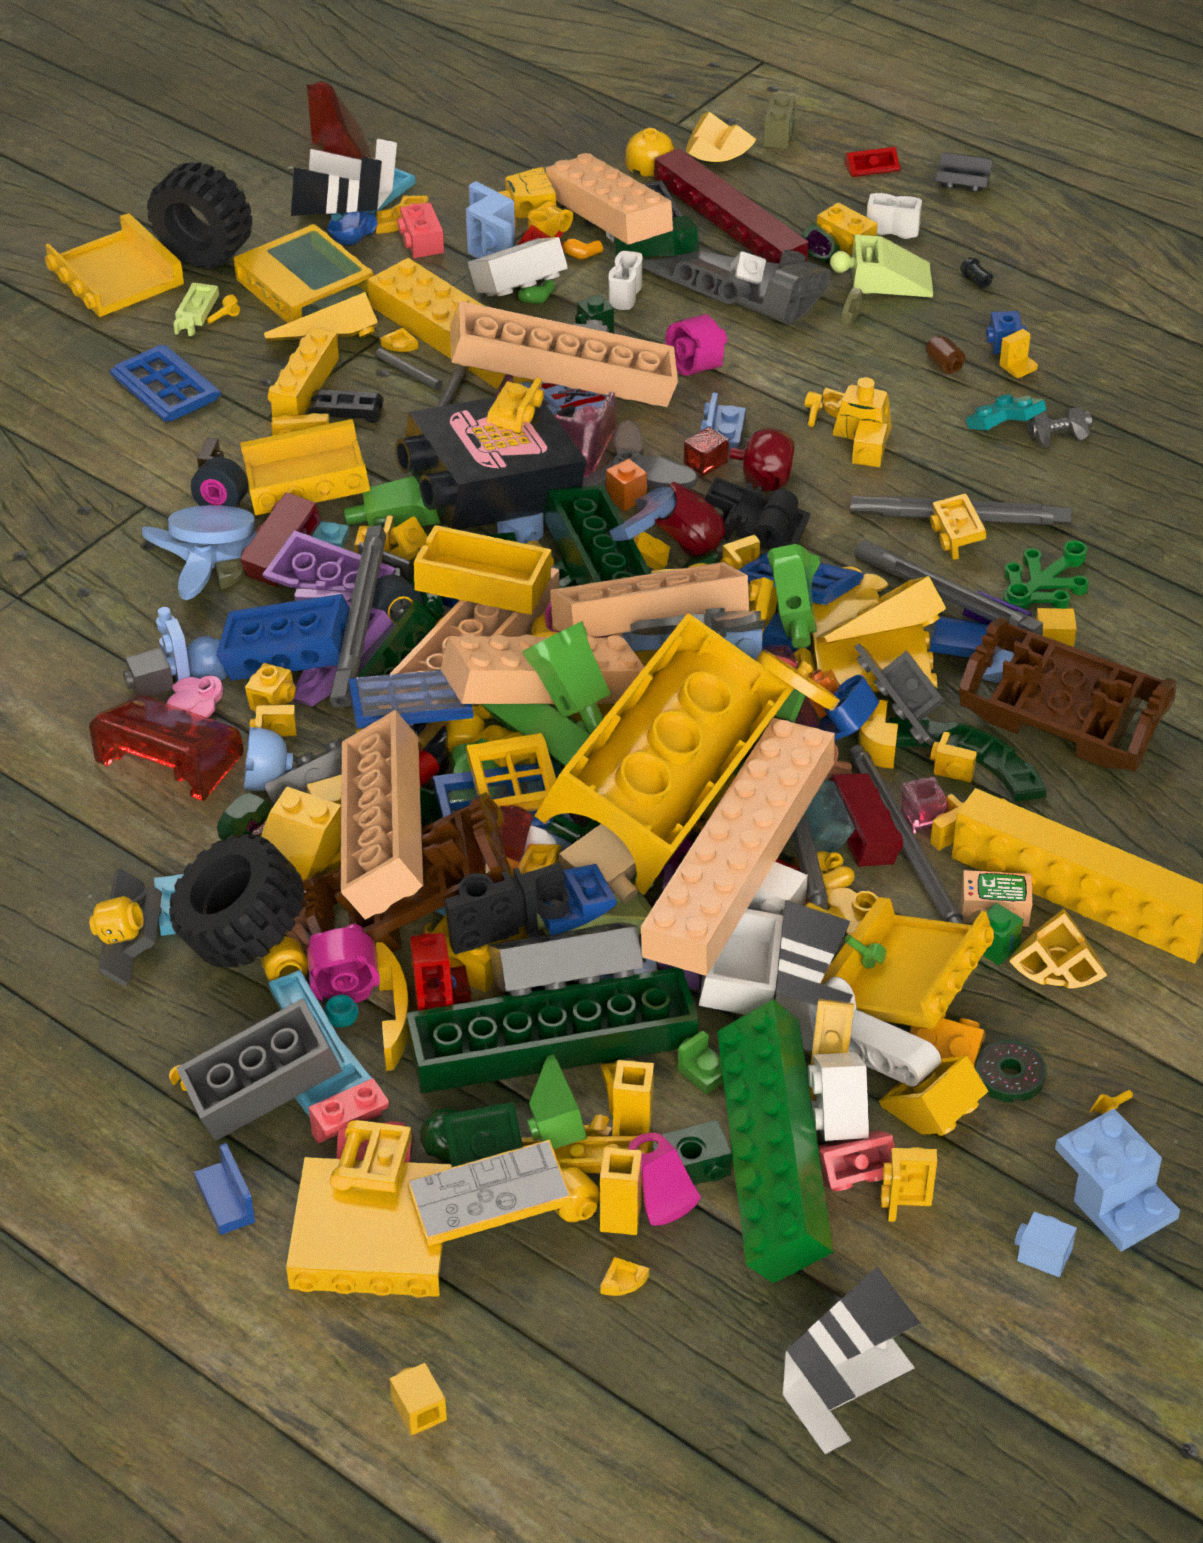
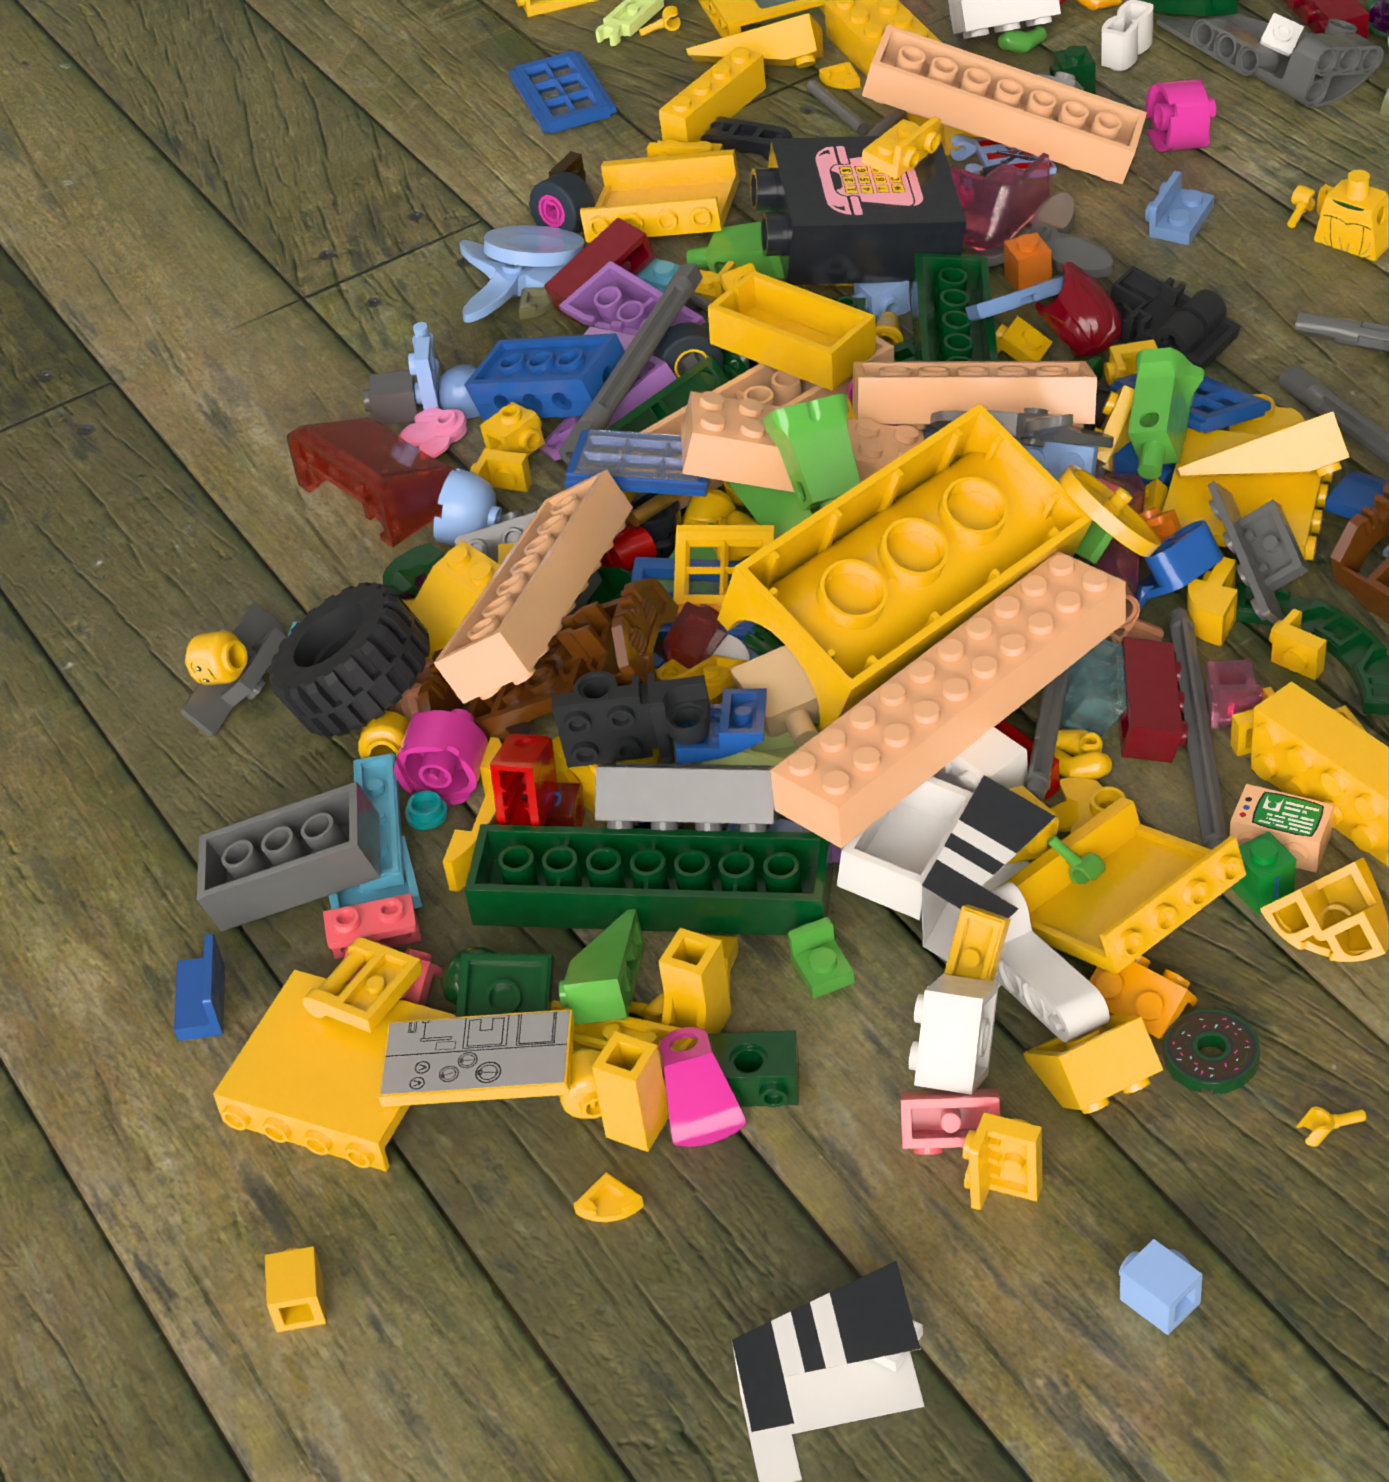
camera: 25 degrees right, 0 degrees up
clear red brick [684,426,729,477] -> none
green brick [717,999,834,1284] -> none
dark red piece [729,428,795,492] -> none
yellow brick [852,420,888,467] -> none
light blue bracket [1055,1108,1180,1252] -> none

